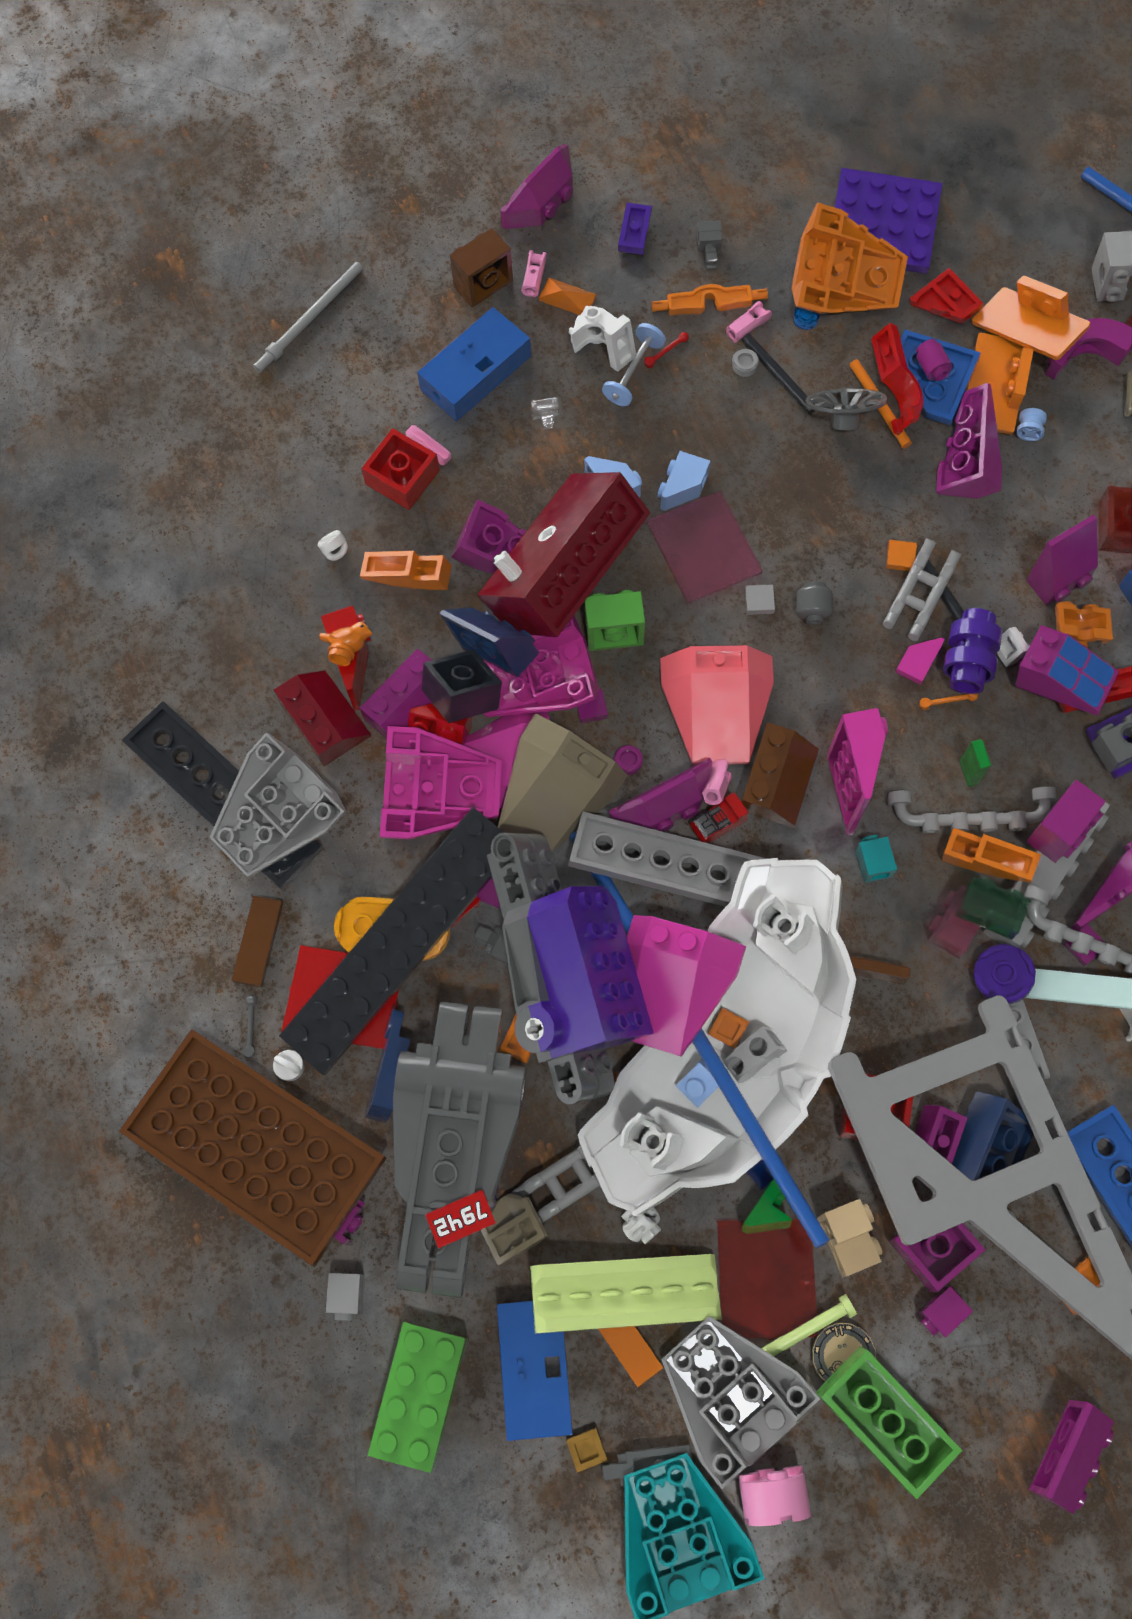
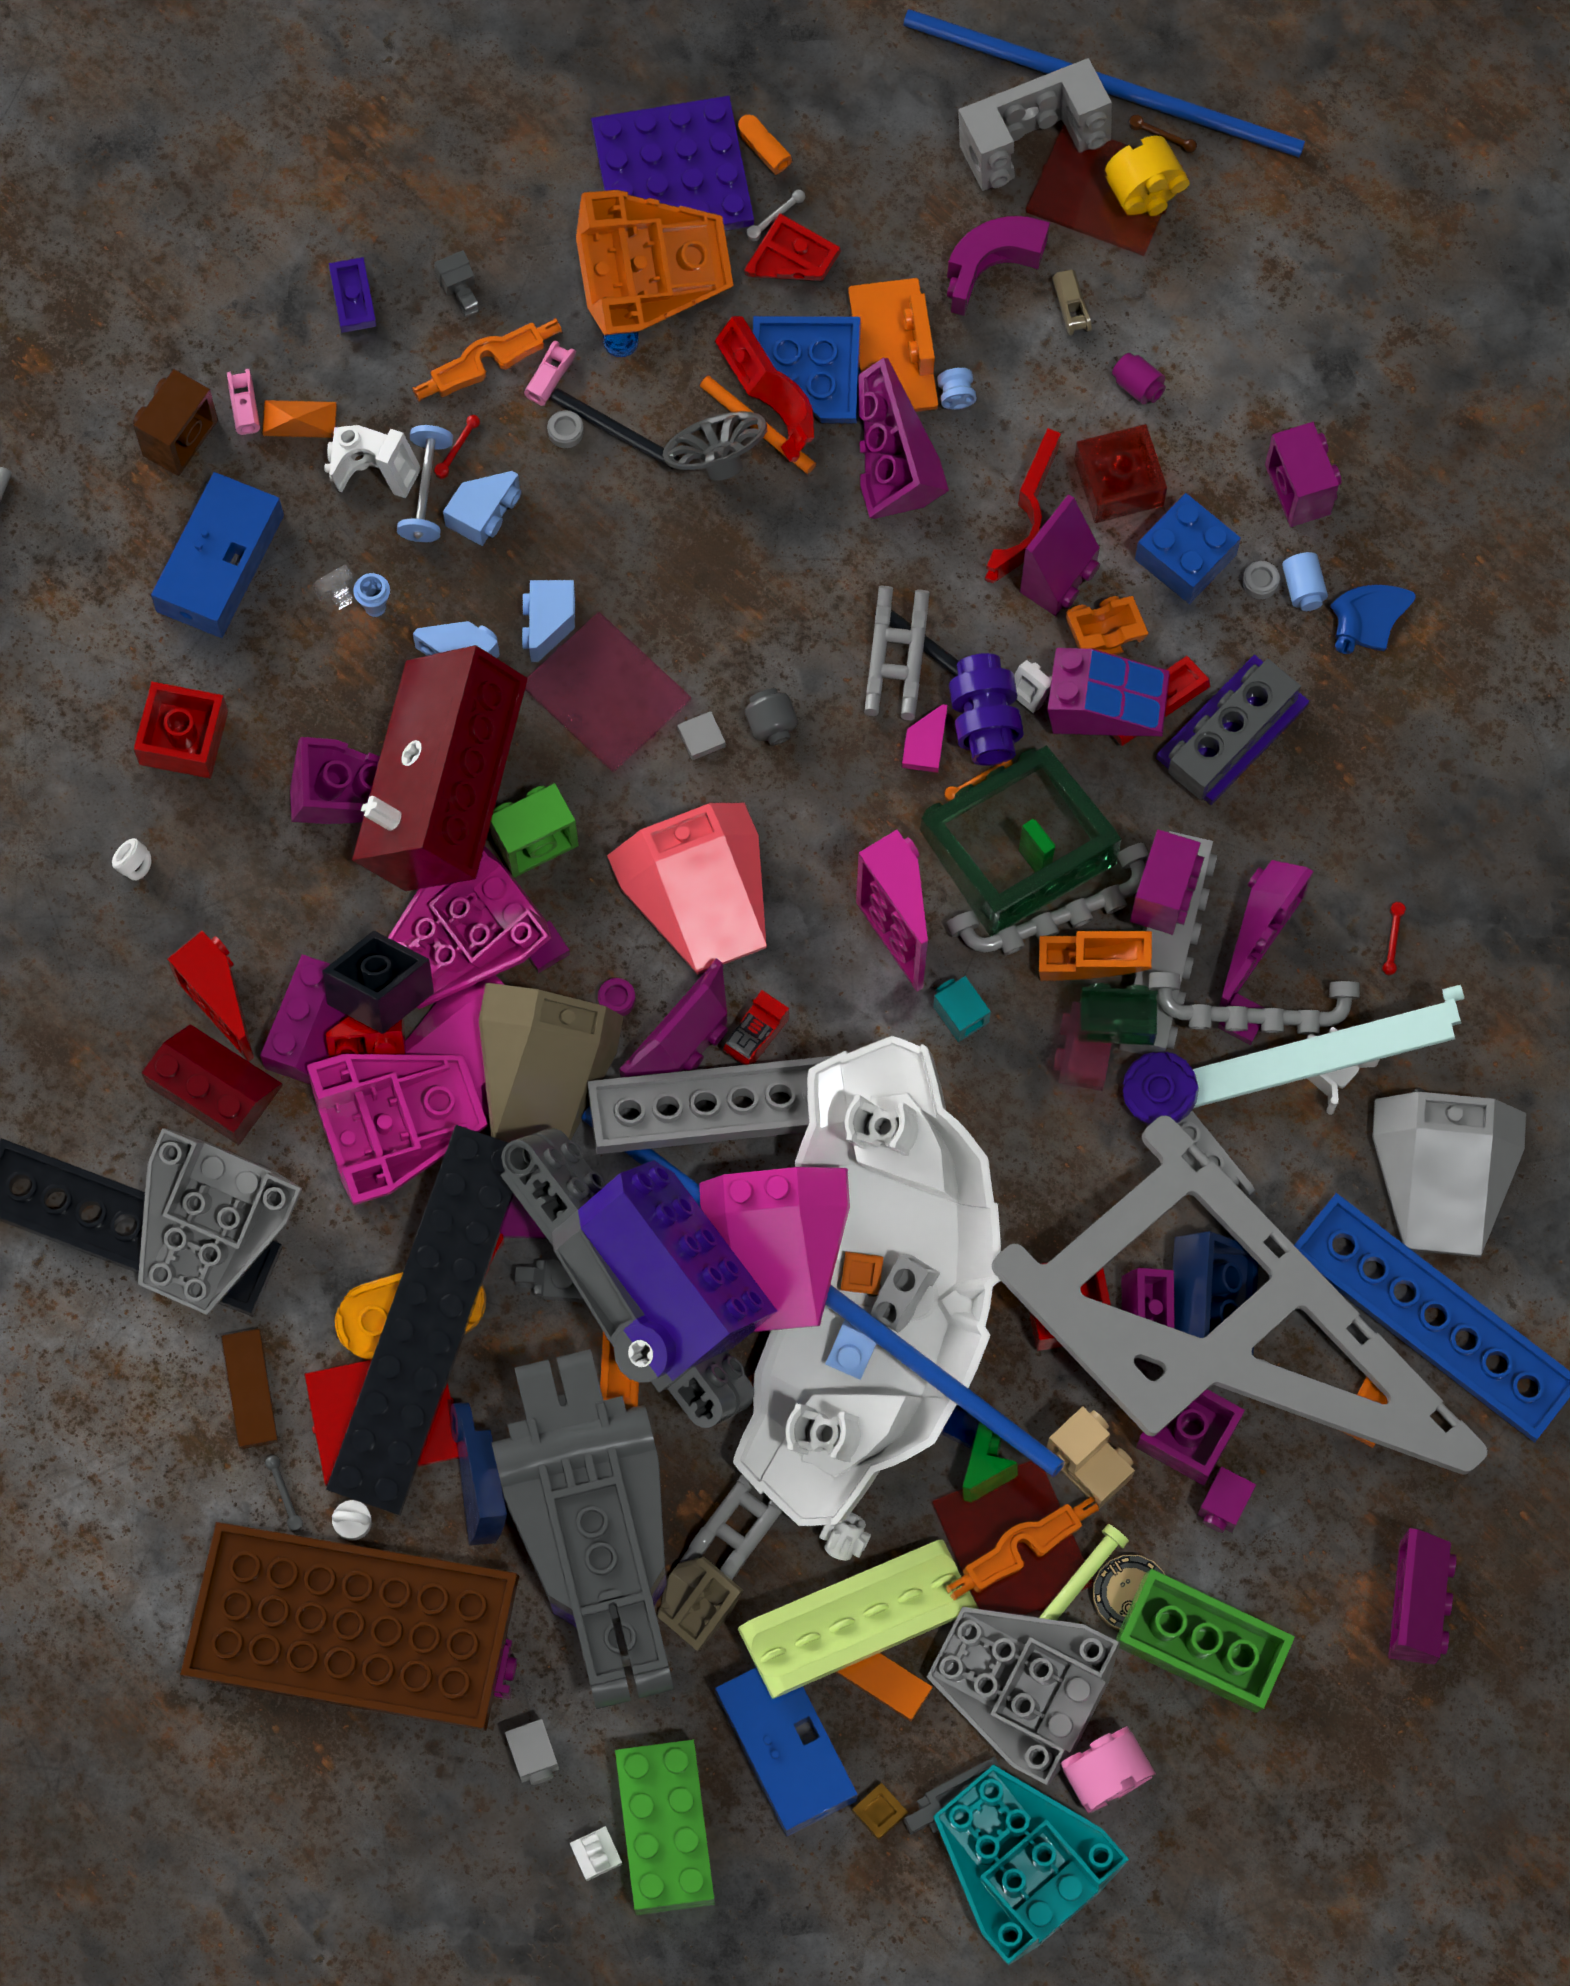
camera: 25 degrees left, 0 degrees up
orange animal [319,622,373,666] -> none
orange slope [360,551,452,590] -> none
bright pink axle [406,425,451,466] -> none
red sticker [425,1190,496,1249] -> none
dark blue slope [439,608,539,678] -> none
magenta wedge [500,143,573,229] -> none
bright pink bar [702,759,732,805] -> none
reddish brown slope [741,722,819,828] -> none
reddish brown tile [849,956,911,985] -> none
orange tile [886,540,917,571] -> none
magenta brick [916,339,953,381] -> none
orange bracket [972,275,1090,360] -> none
none -> light blue cone [353,573,390,617]
none -> light blue slope [443,471,521,546]
none -> white tile [570,1826,623,1881]
none -> orange bar [738,114,792,175]
none -> light grey hinge [747,189,806,241]
none -> clear green windscreen [920,745,1121,937]
none -> orange piece [946,1497,1099,1600]
none -> red piece [985,428,1061,584]

